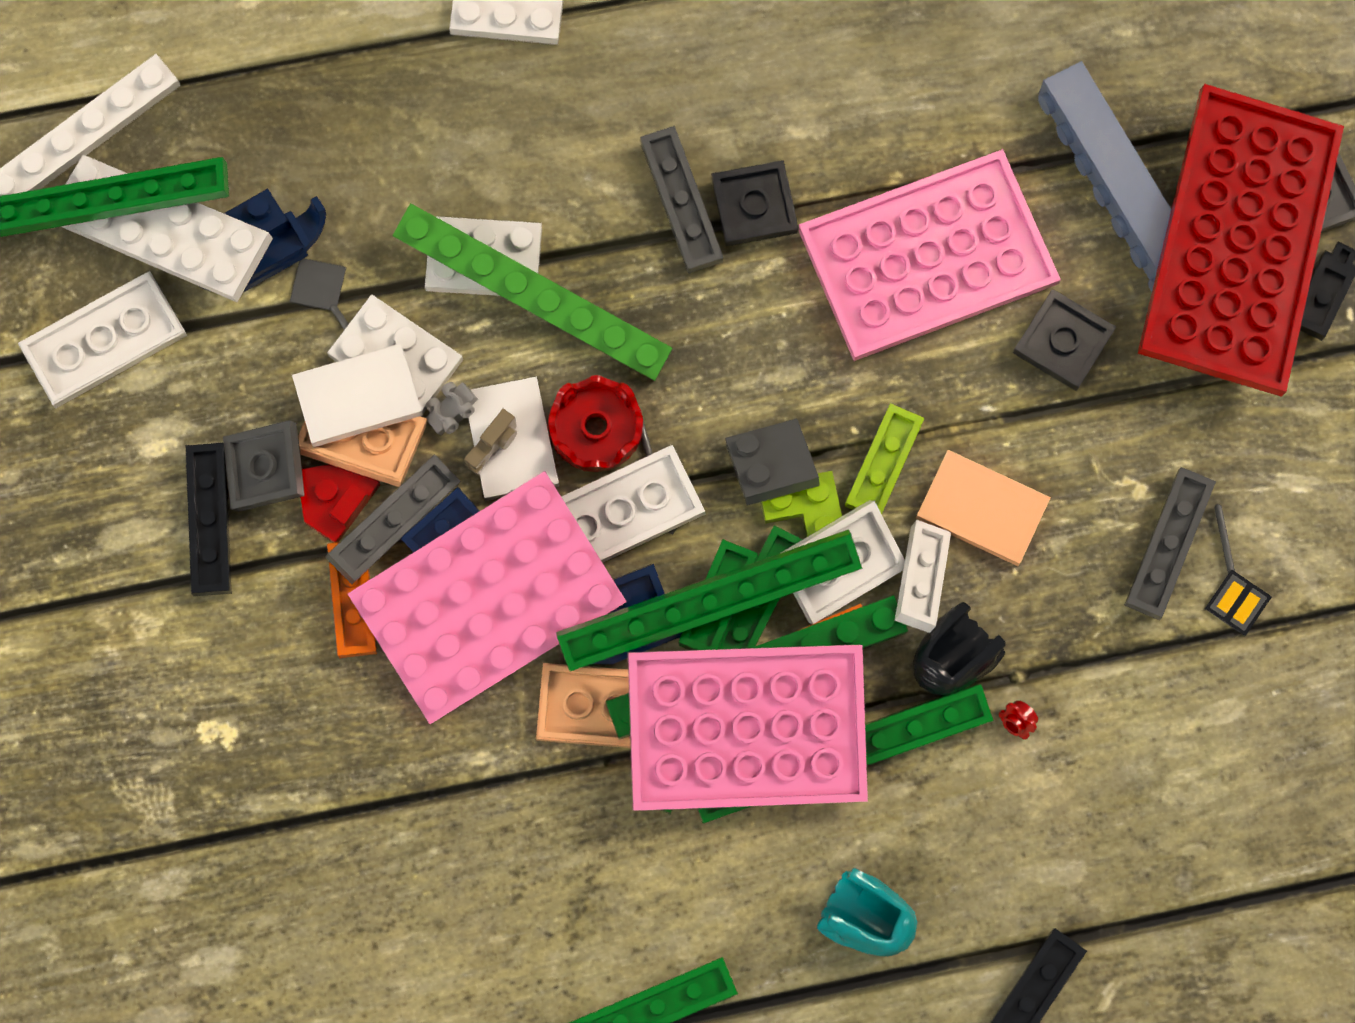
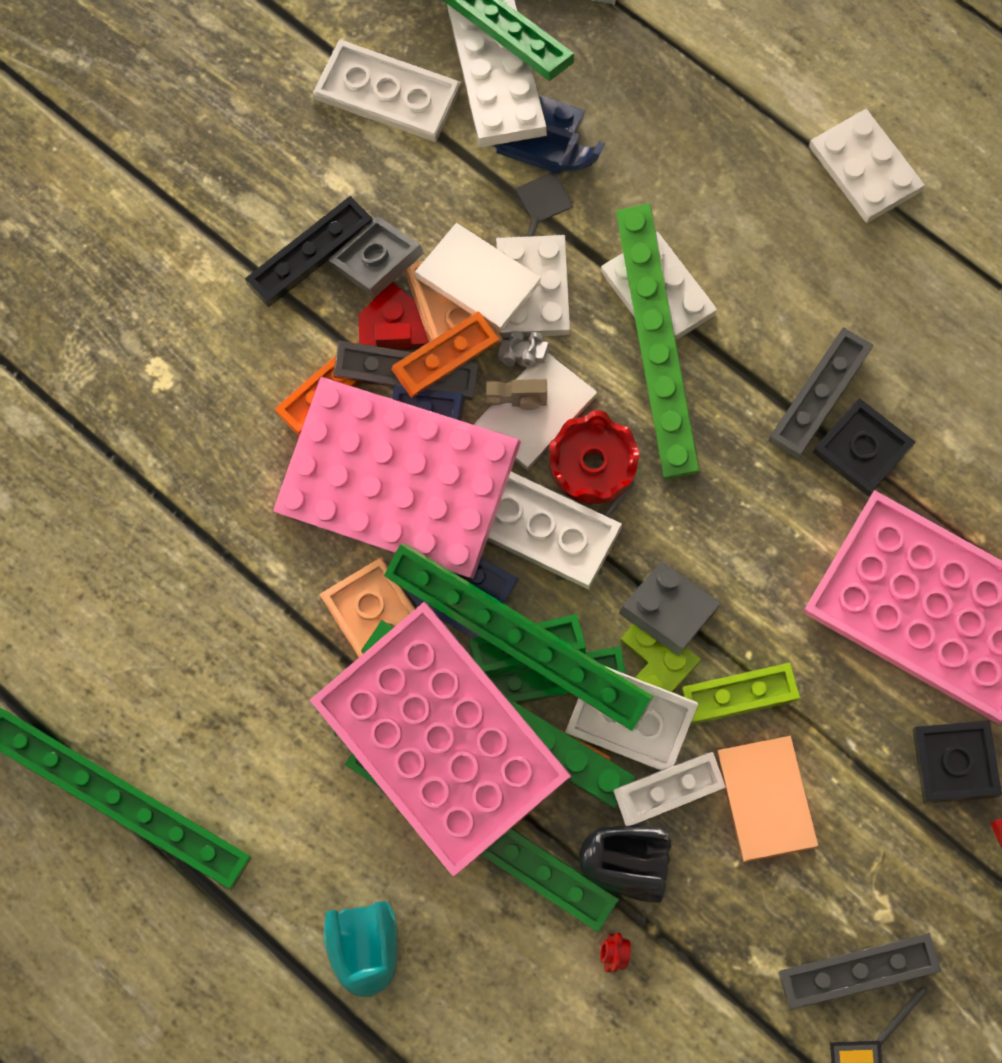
camera: 60 degrees right, 5 degrees down
none -> orange plate [391,311,499,398]

